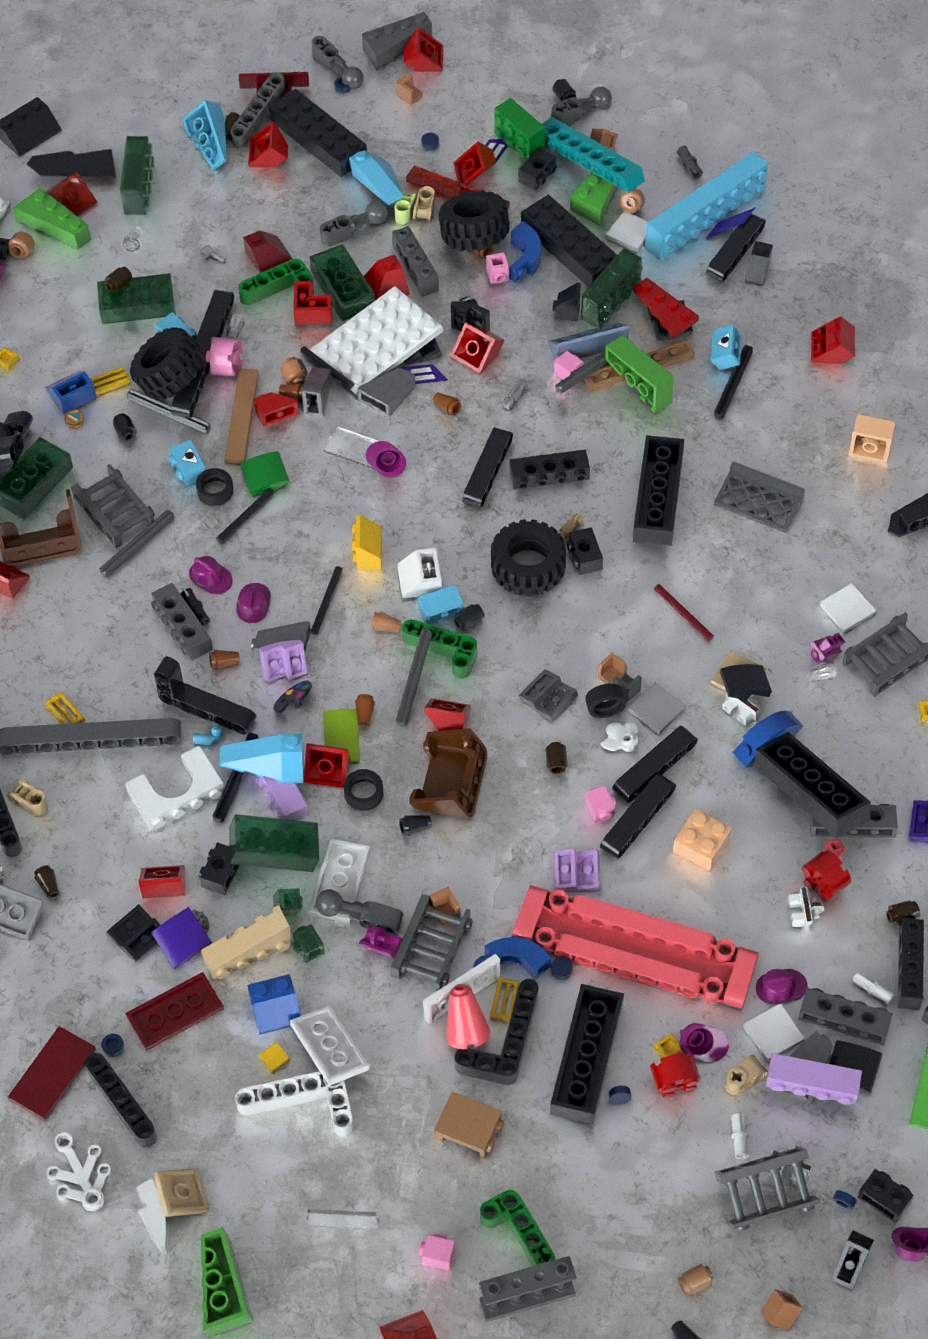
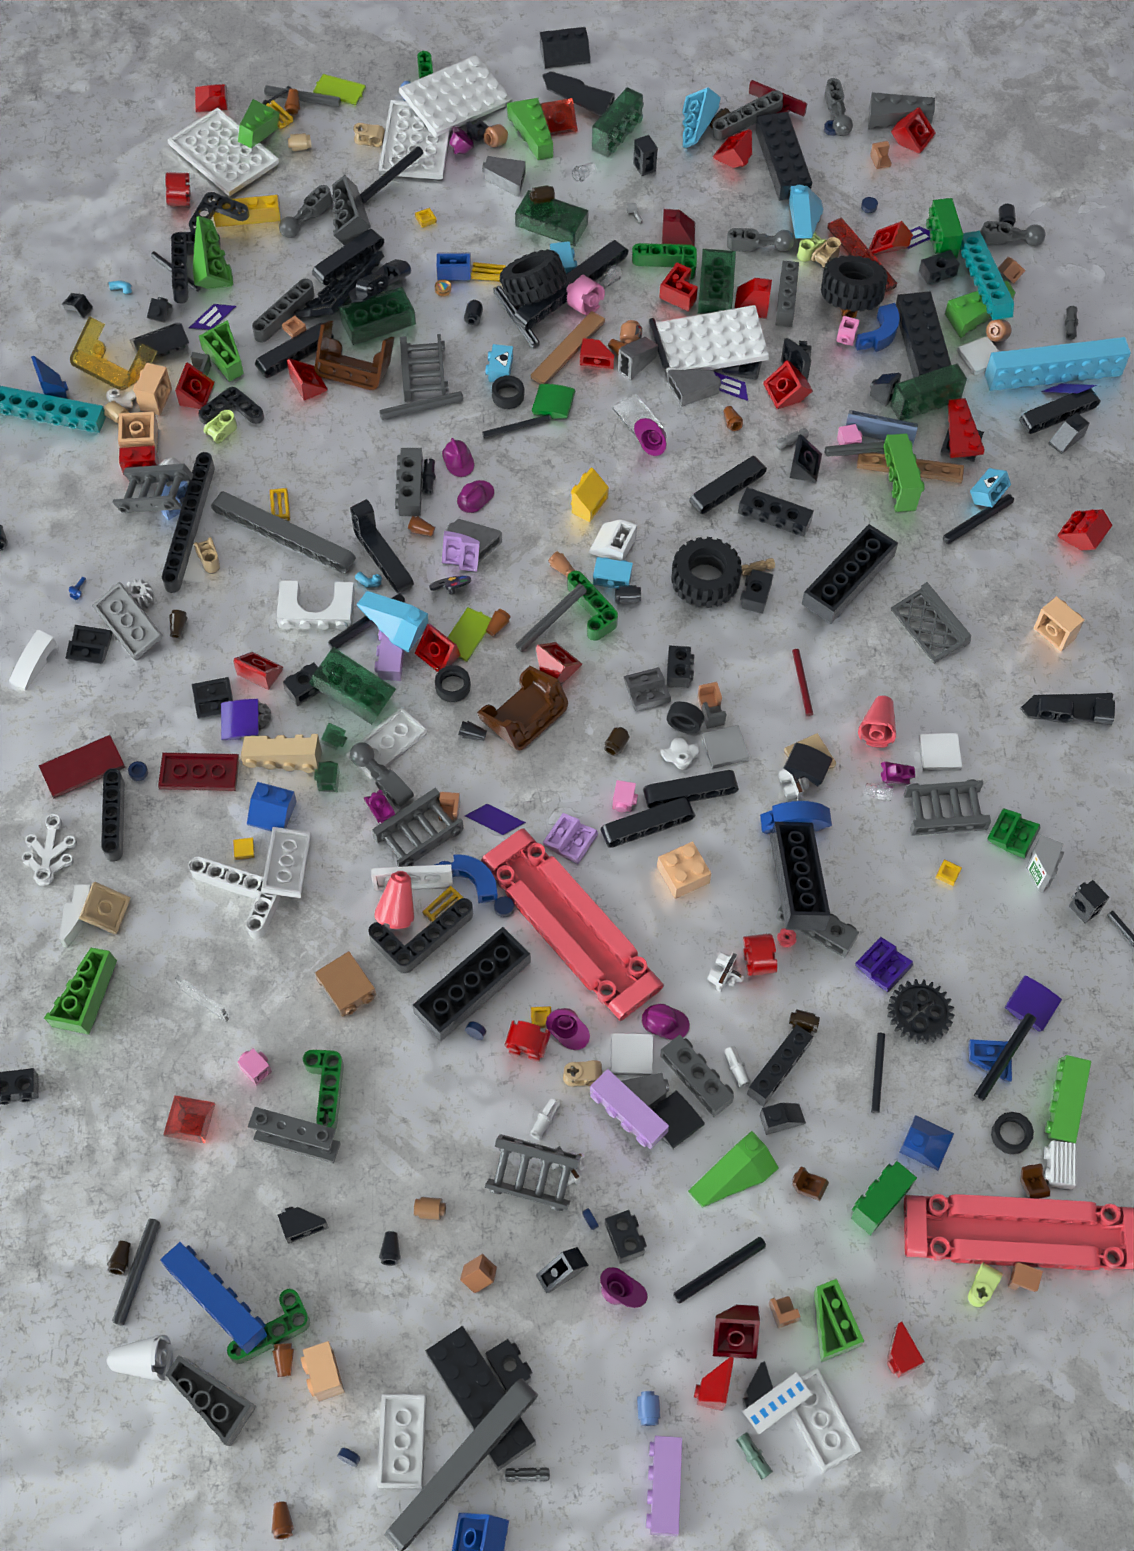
camera: 30 degrees right, 5 degrees up
black bar [310,566,343,635] -> none
none -> dark purple sticker [465,804,526,835]
none -> flat silver slope [482,156,526,197]
none -> black brick [633,135,658,176]
none -> black brick [666,645,694,688]
none -> black slope [790,434,822,482]
none -> coral cone [858,696,896,748]

